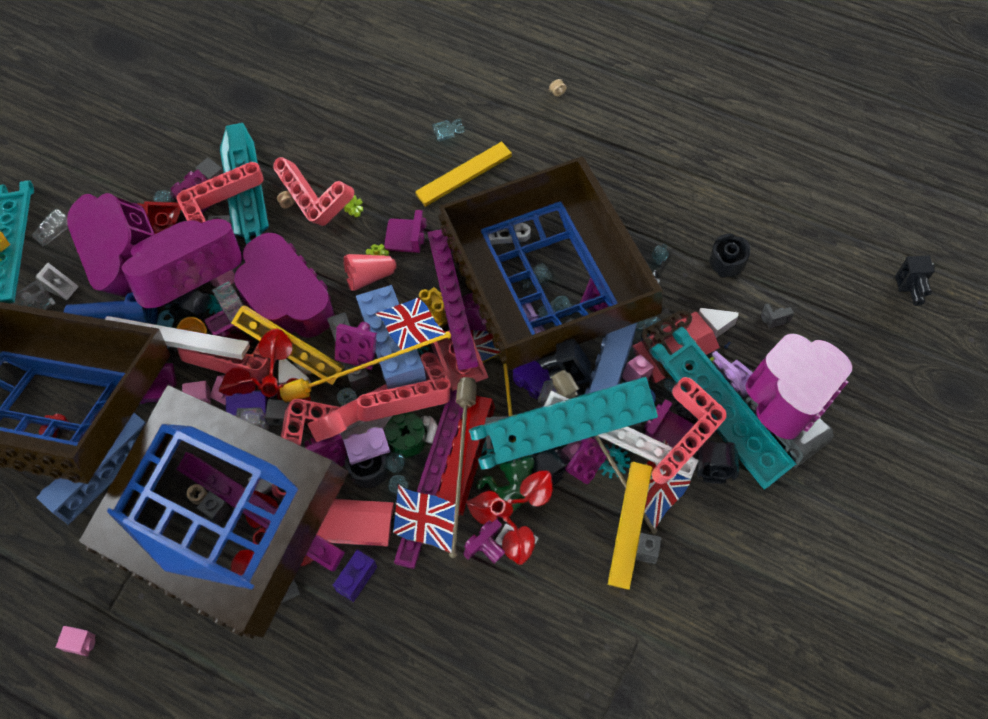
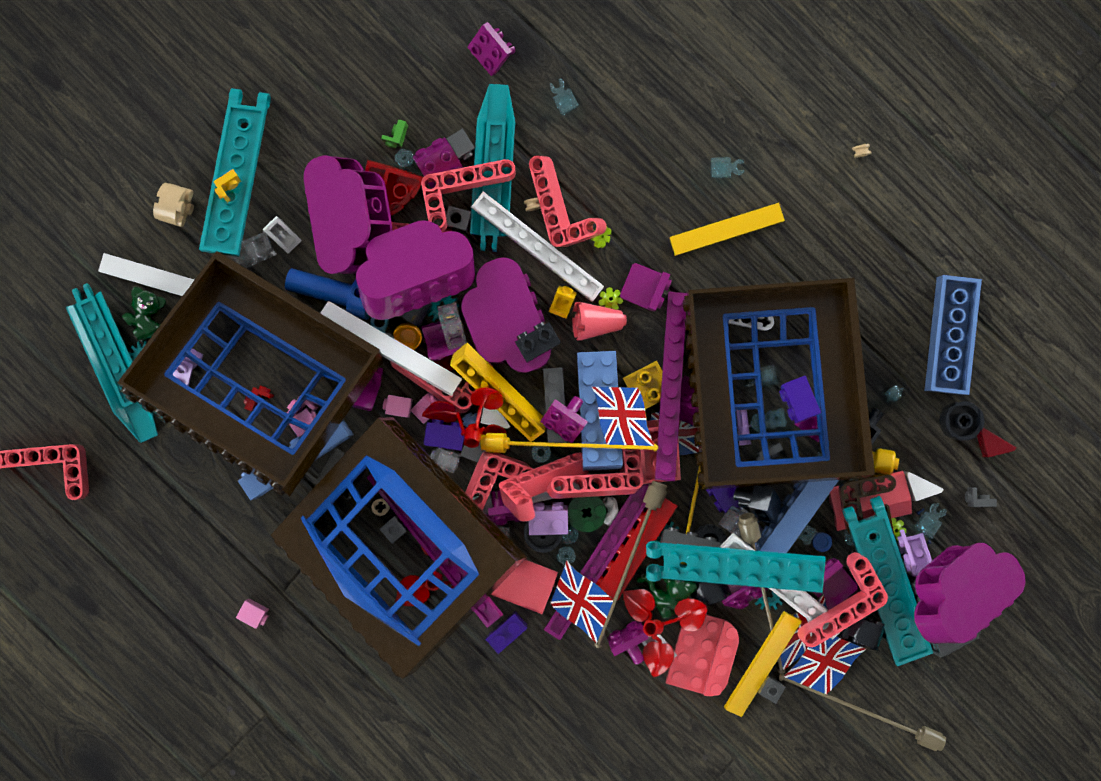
camera: 15 degrees right, 25 degrees up
clear slope [32,208,68,247] -> none
bright pink brick [622,354,654,382] -> none
none -> bright green bracket [381,119,408,148]
none -> magenta plate [467,22,515,76]
none -> white tile [471,192,604,302]
none -> black brick [515,321,561,363]
none -> yellow bracket [549,286,576,319]
none -> clear light blue plate [550,78,579,115]
none -> coral plate [666,614,739,696]
none -> dark purple brick [779,376,821,424]
none -> flag [779,636,946,751]
none -> yellow head [873,448,899,475]
none -> clear light blue plate [914,503,947,539]
none -> medium blue brick [925,275,982,395]
none -> dark red slope [977,428,1017,457]

